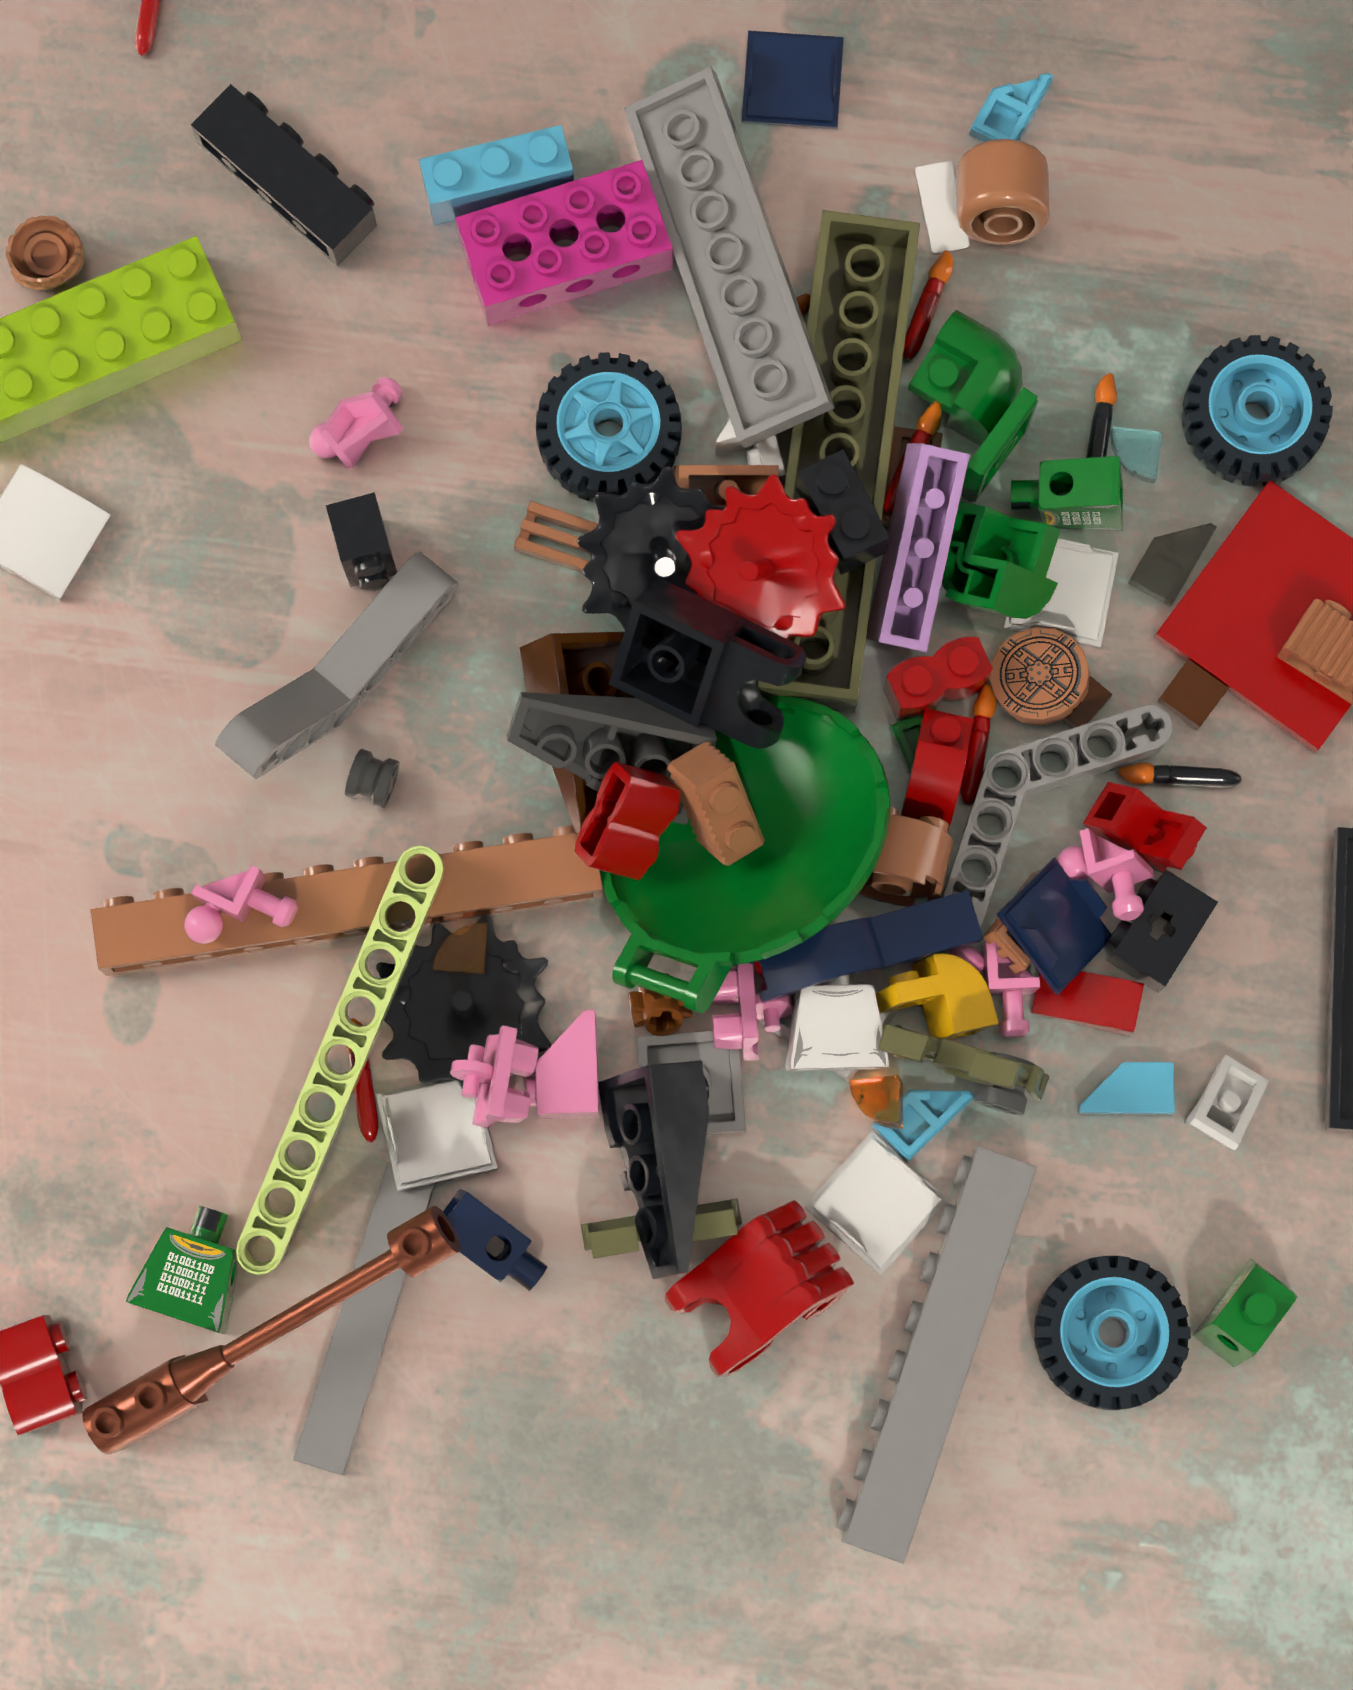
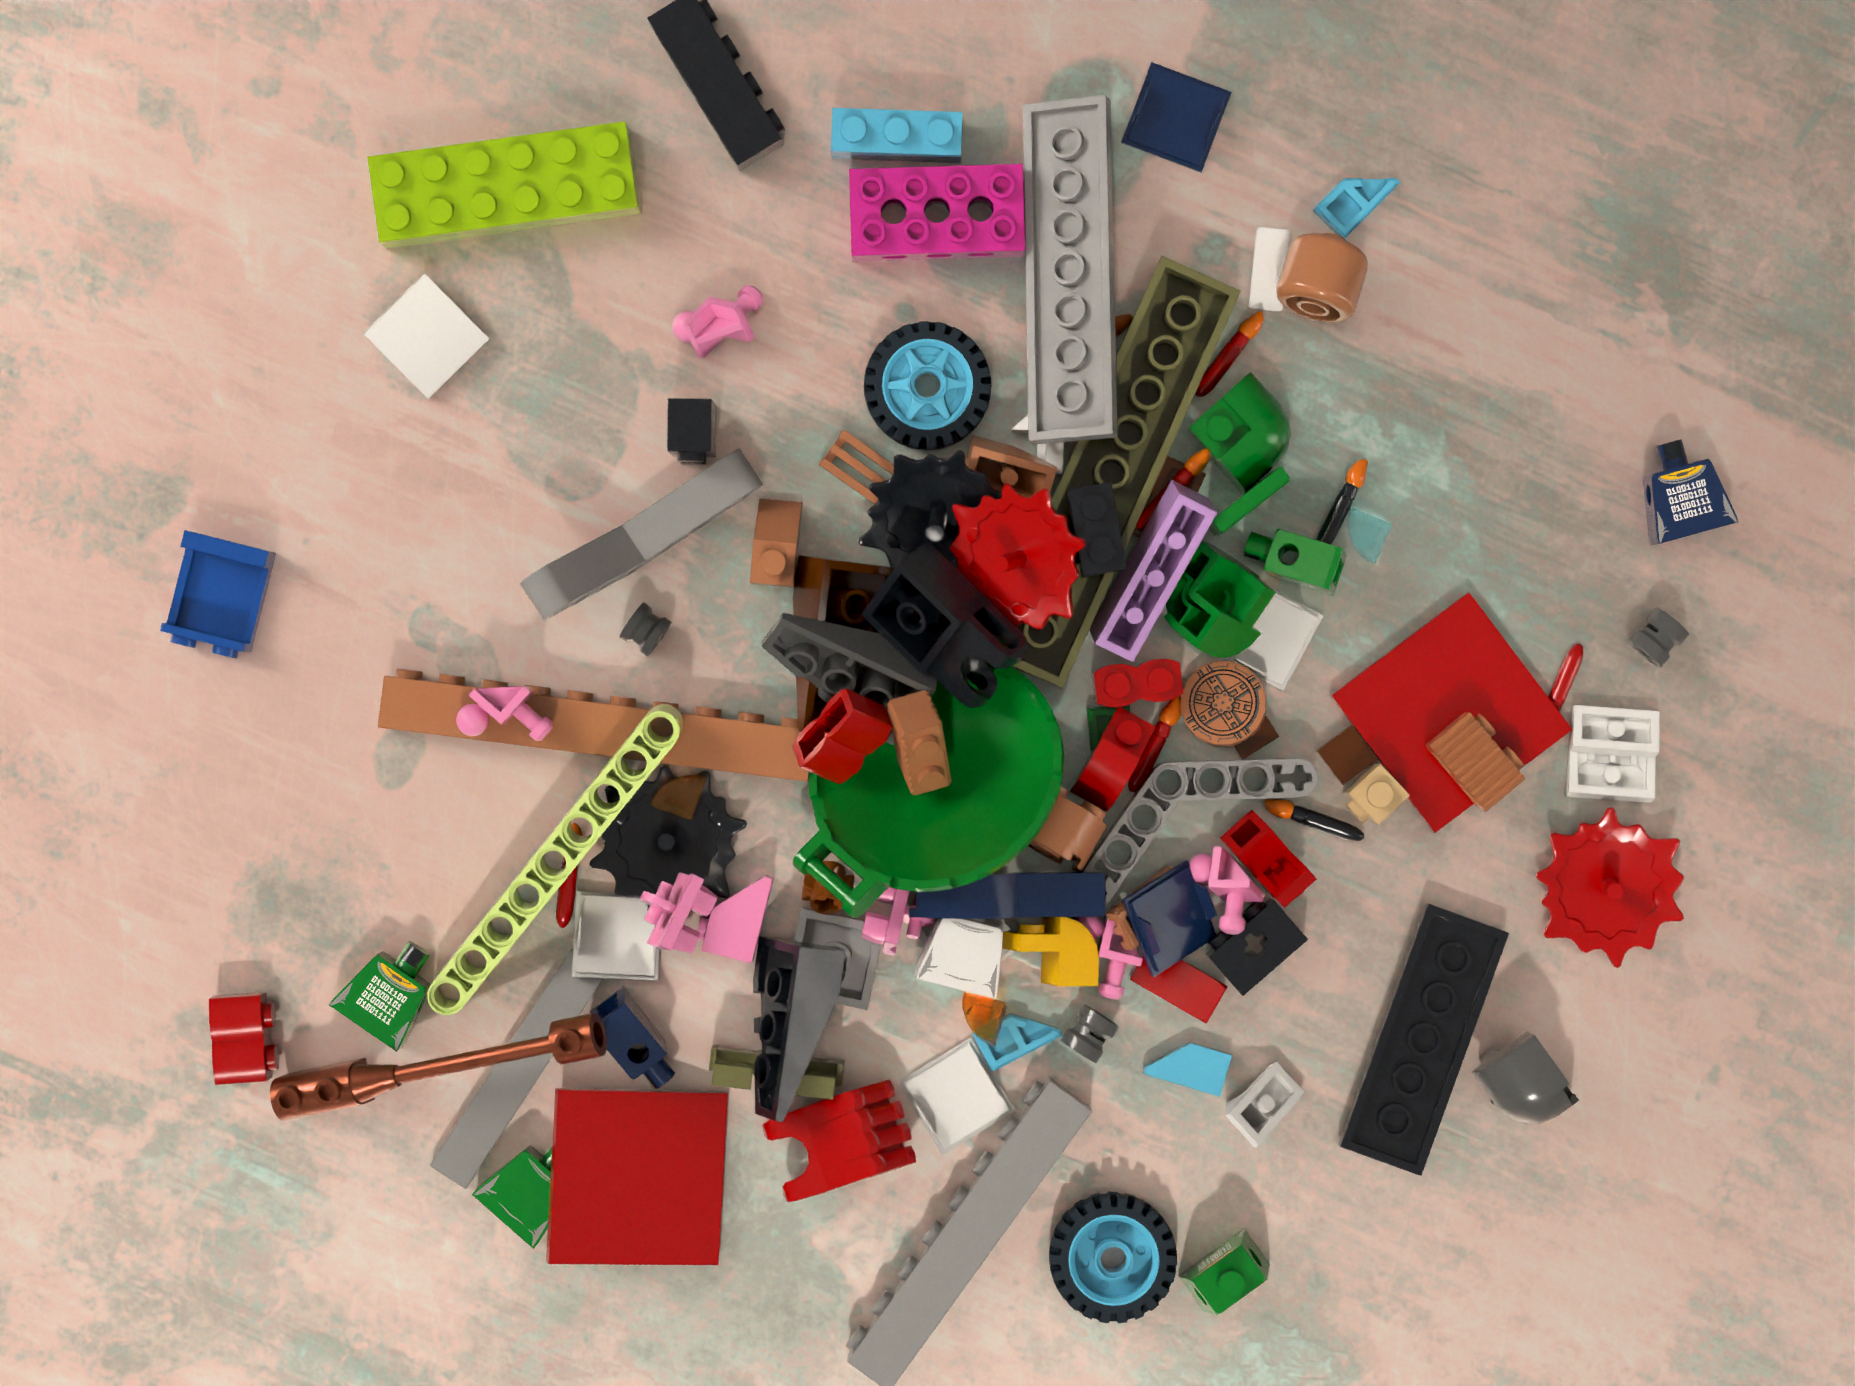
camera: 15 degrees right, 10 degrees up
nougat hair [5,216,84,291] -> none
olive piece [878,1024,1049,1101] -> none
clear smoke tile [1128,523,1217,607] -> none
wheel [1181,335,1333,487] -> none
none -> green torso [472,1145,552,1249]
none -> red tile [546,1088,728,1265]
none -> nougat slope [750,498,802,588]
none -> tan brick [1343,763,1410,825]

